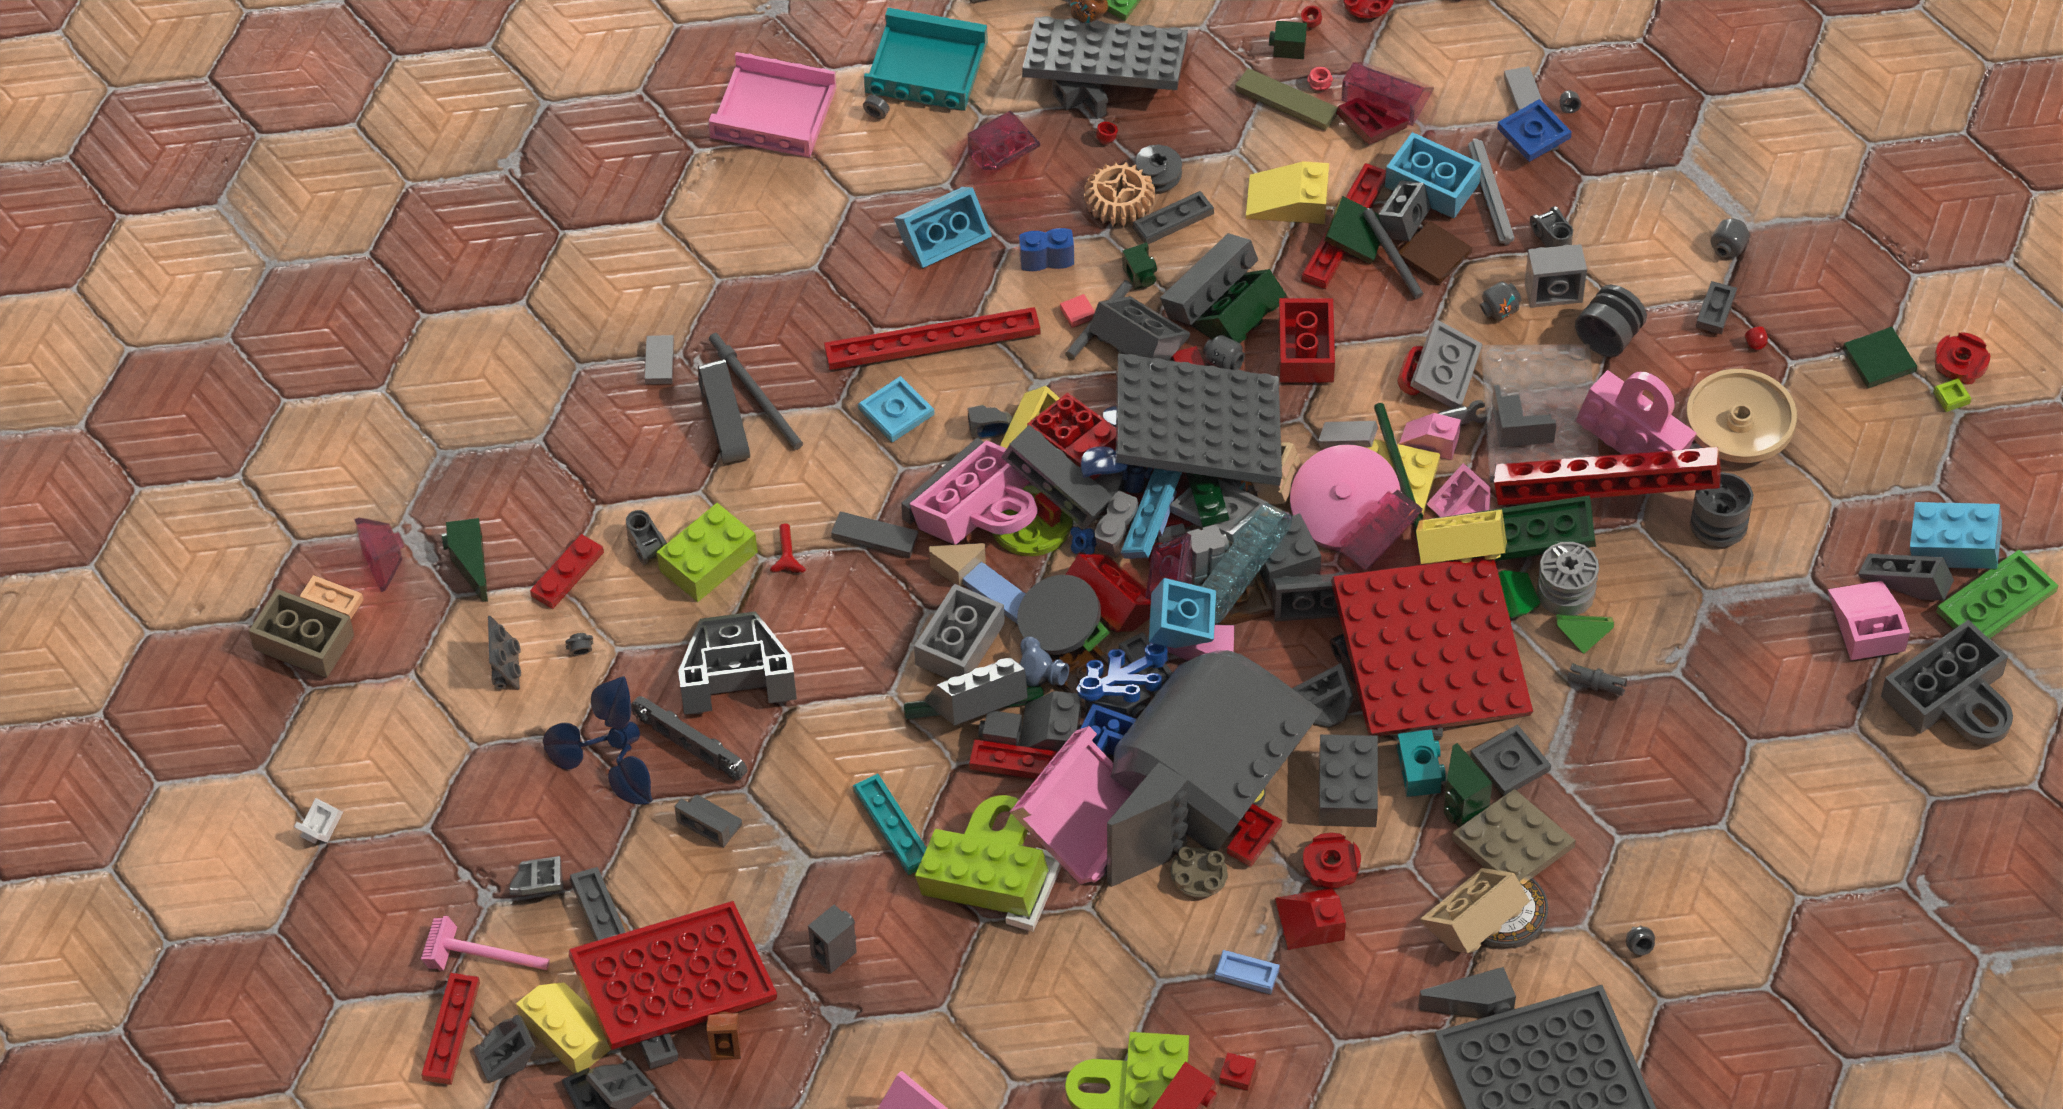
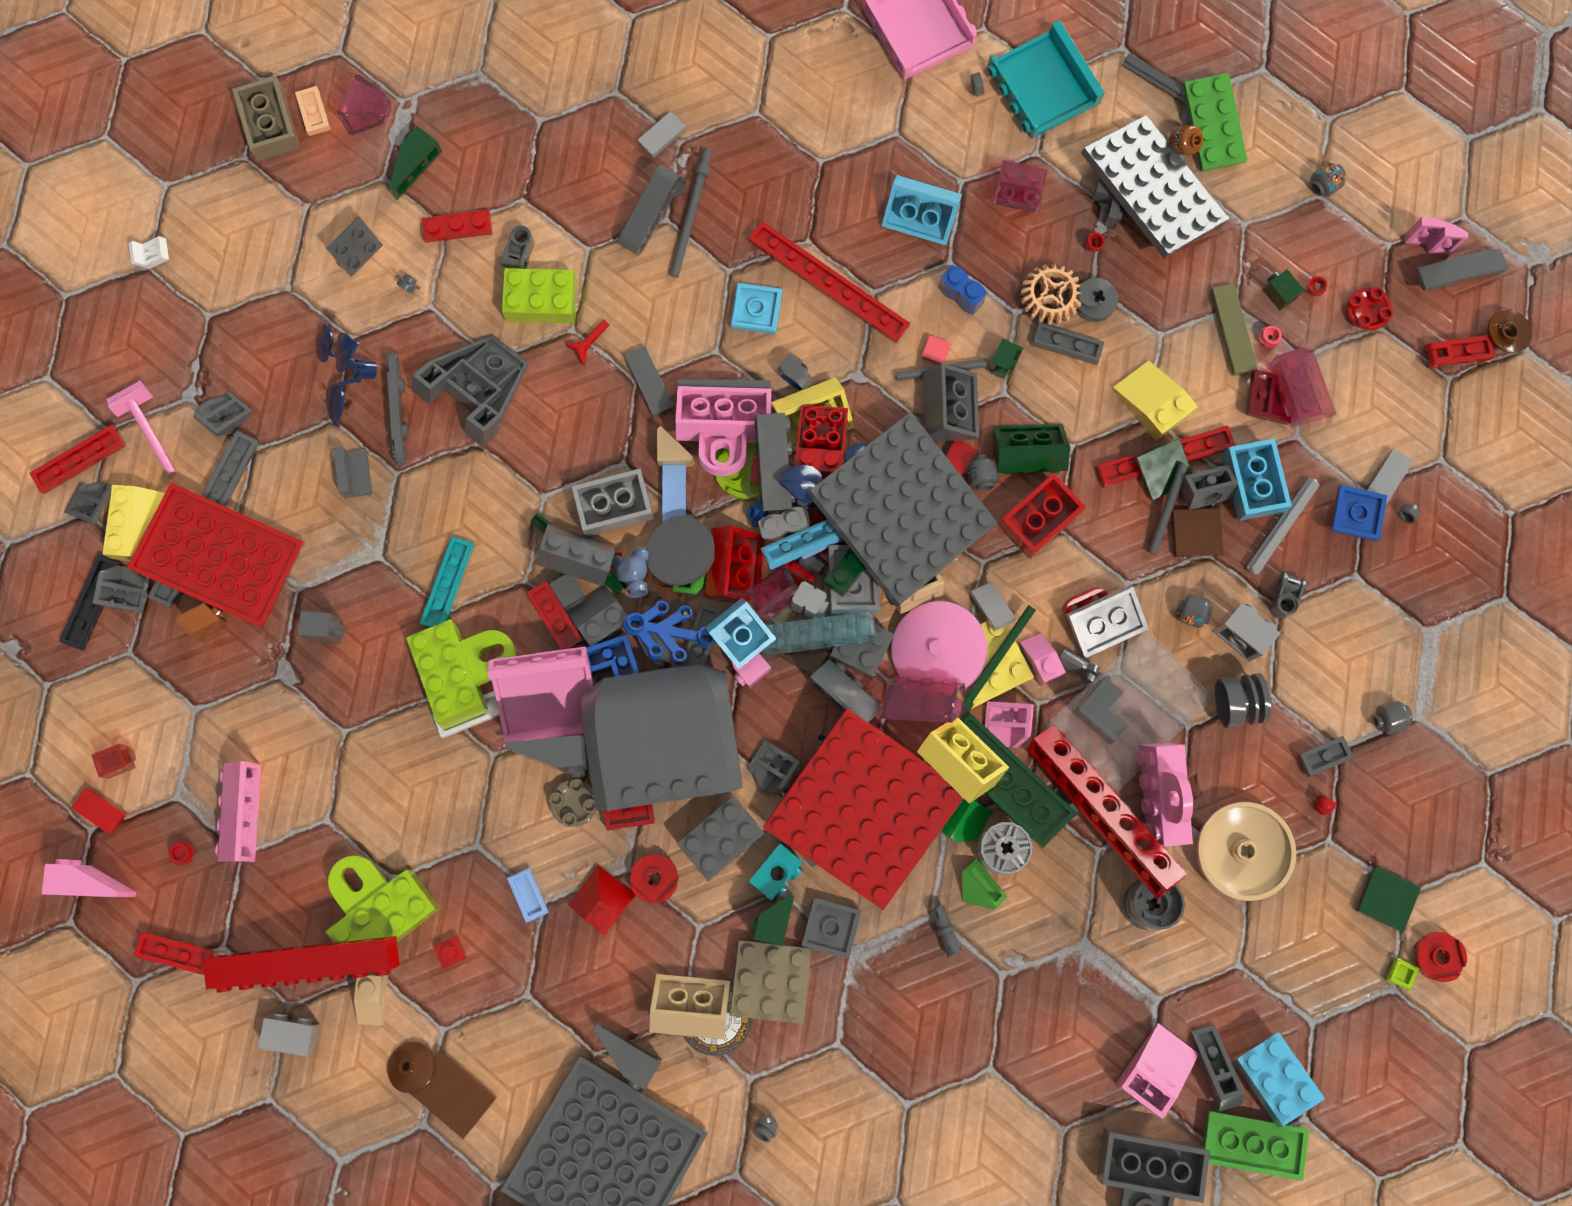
camera: 45 degrees right, 25 degrees up
dark grey brick [1160,233,1258,325] -> none

